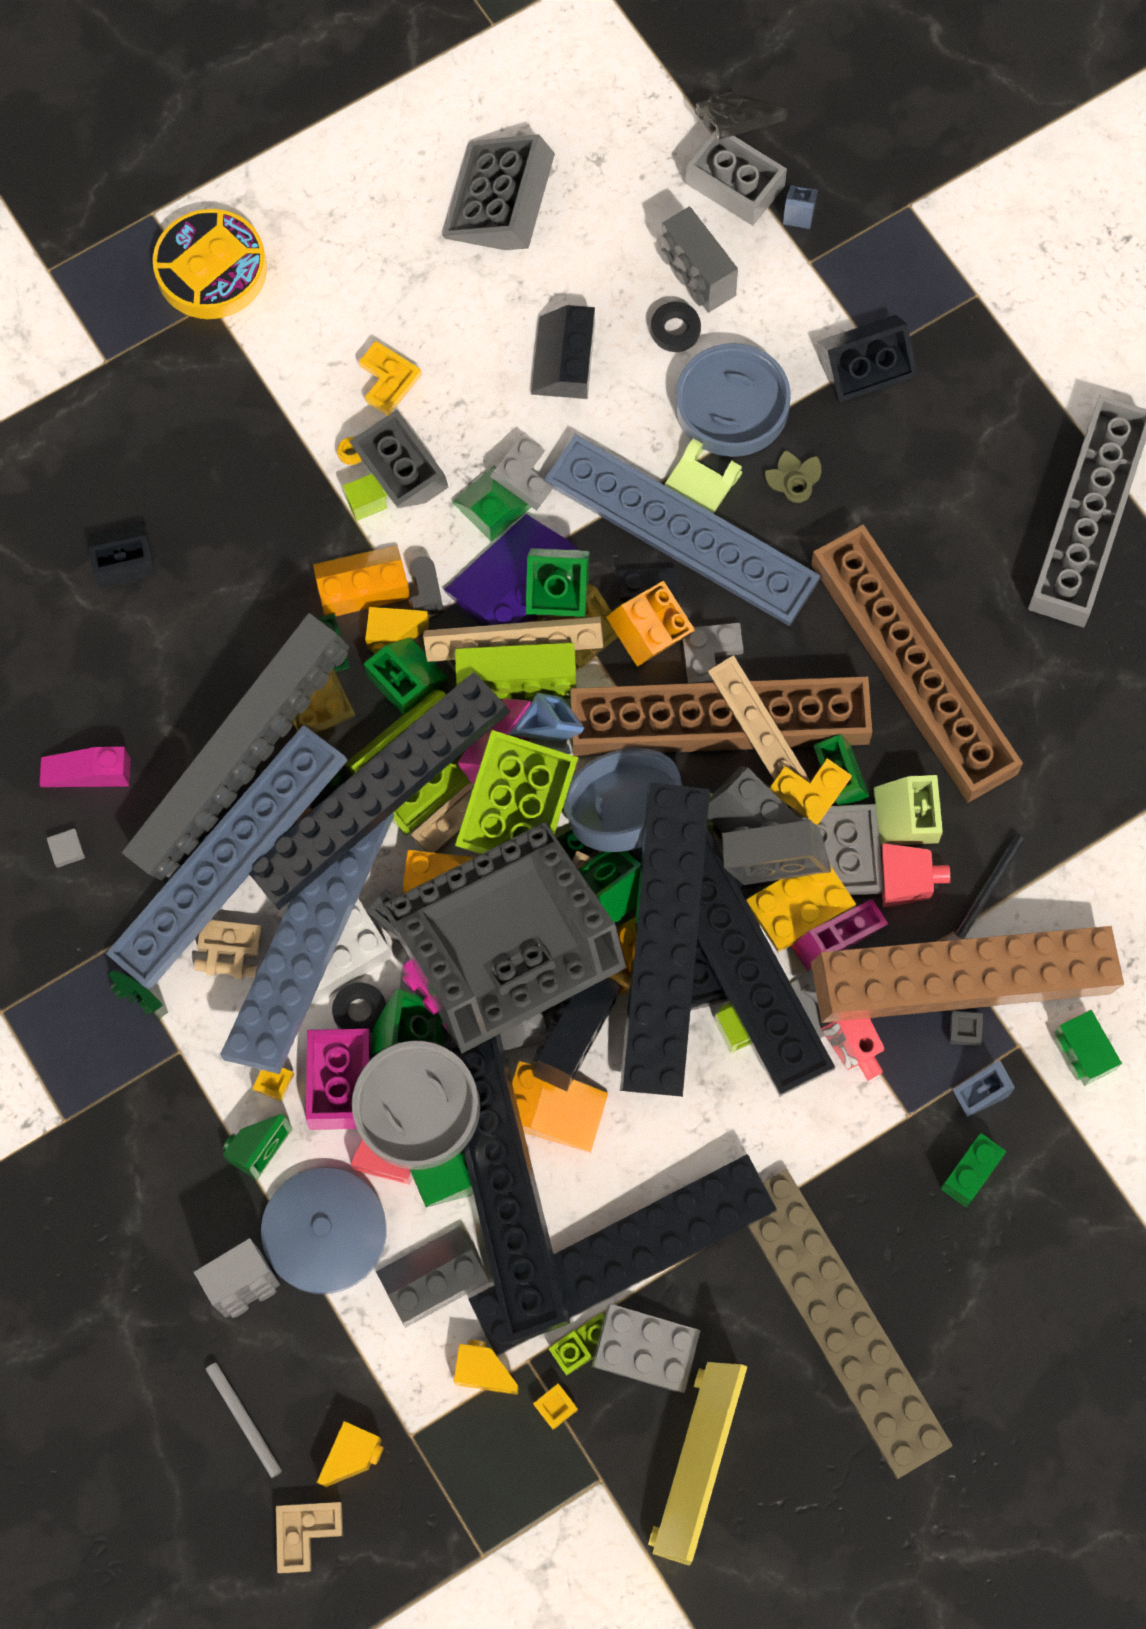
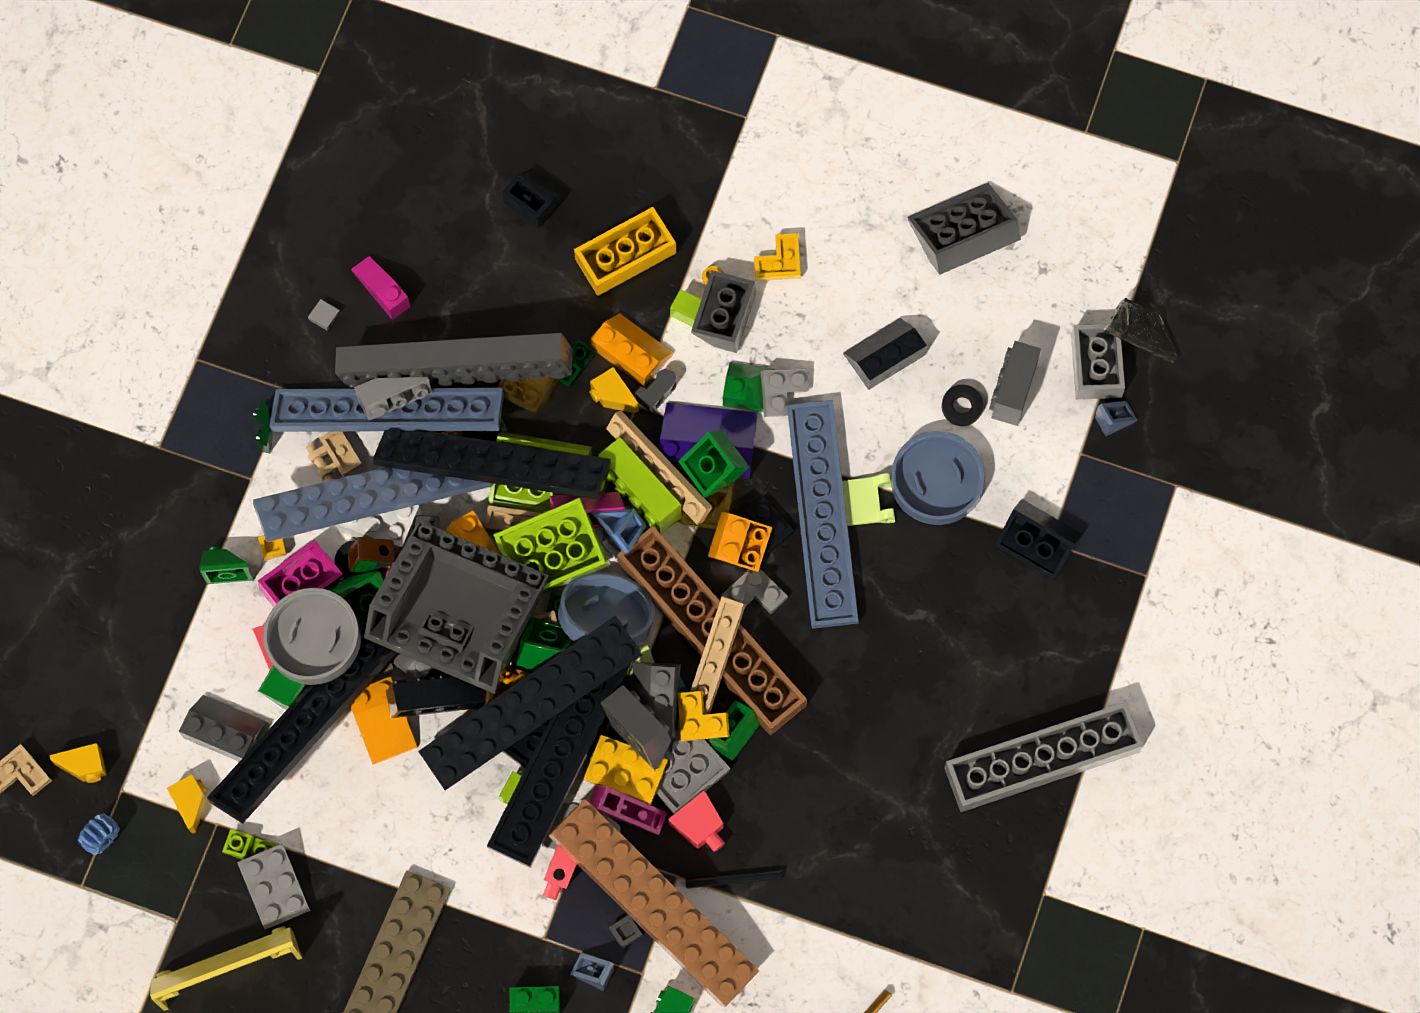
camera: 50 degrees right, 0 degrees up
brick [153,209,267,319] -> none
light grey brick [194,1238,280,1318] -> none
light grey bar [206,1362,282,1478] -> none
sand blue dish [261,1168,387,1294] -> none
green slope [364,638,449,715] -> none
black plate [468,1154,777,1357] -> none
yellow plate [533,1384,578,1430] -> none
olive plate [765,451,821,503] -> none
medium nougat brick [811,524,1023,803] -> none
yellowish green slope [874,775,943,846] -> none
none -> medium blue gear [78,813,120,855]
none -> reddish brown torso [348,537,402,573]
none -> light grey slope [354,377,432,420]
none -> yellow brick [574,207,676,296]

